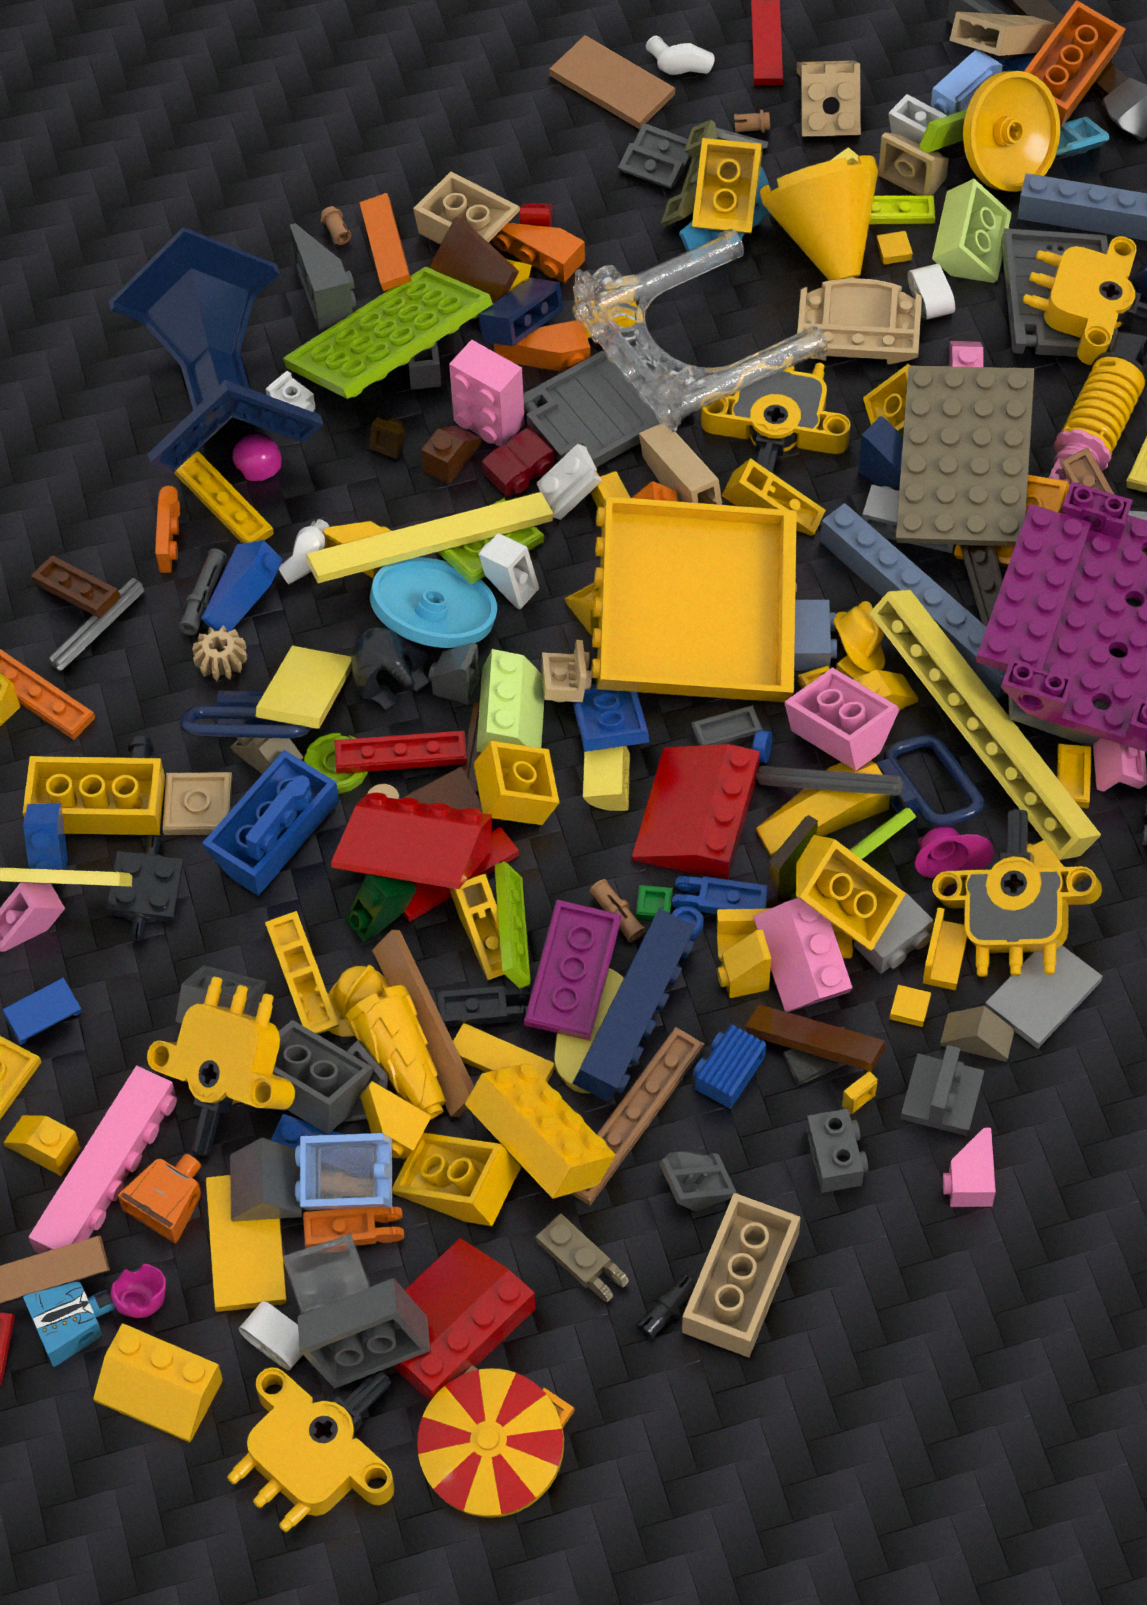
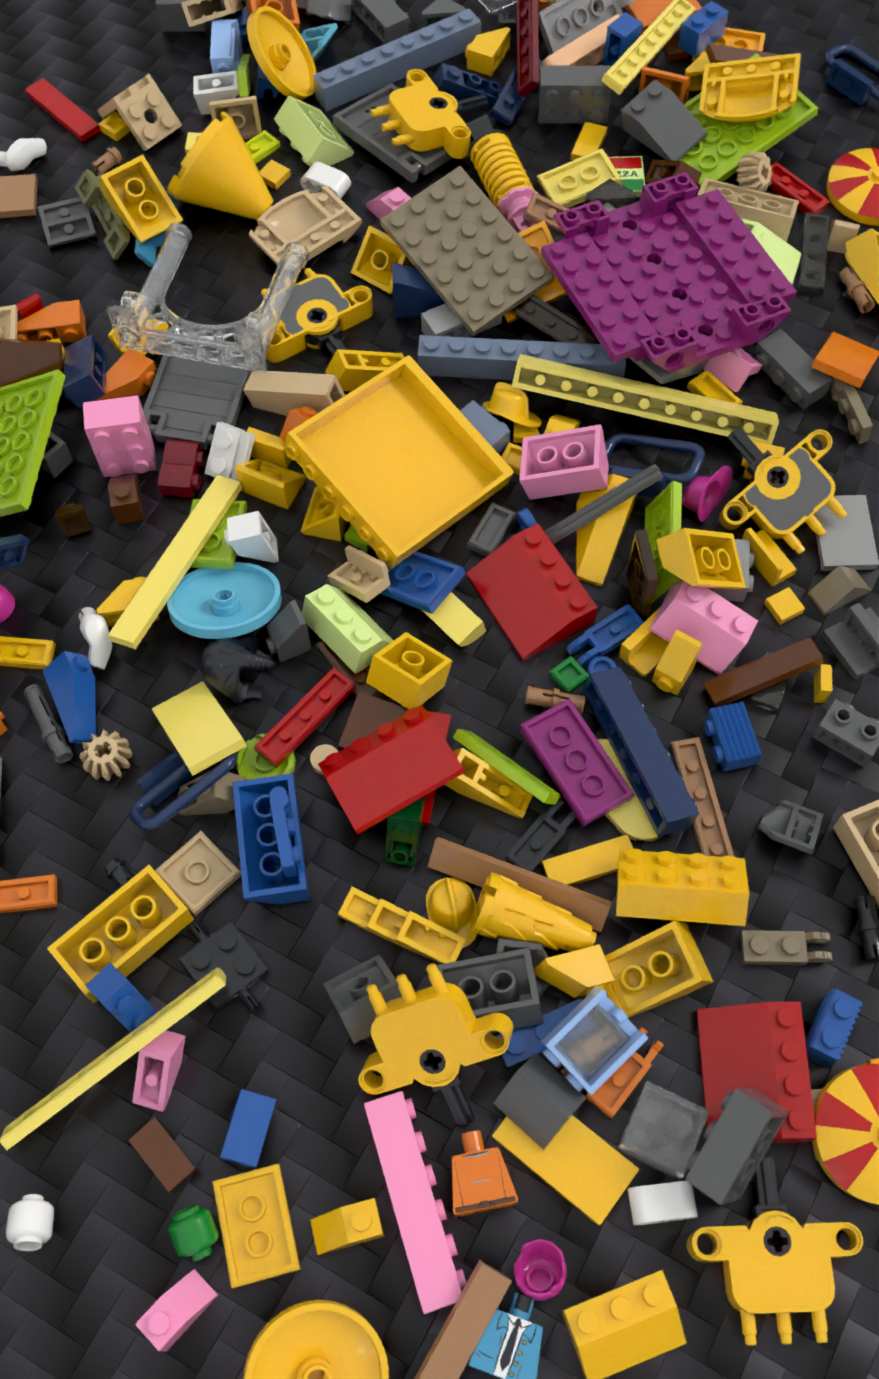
camera: 45 degrees left, 5 degrees up
none -> yellow tile [99,111,130,141]
none -> yellow slope [235,458,306,510]
none -> blue brick [805,988,863,1067]

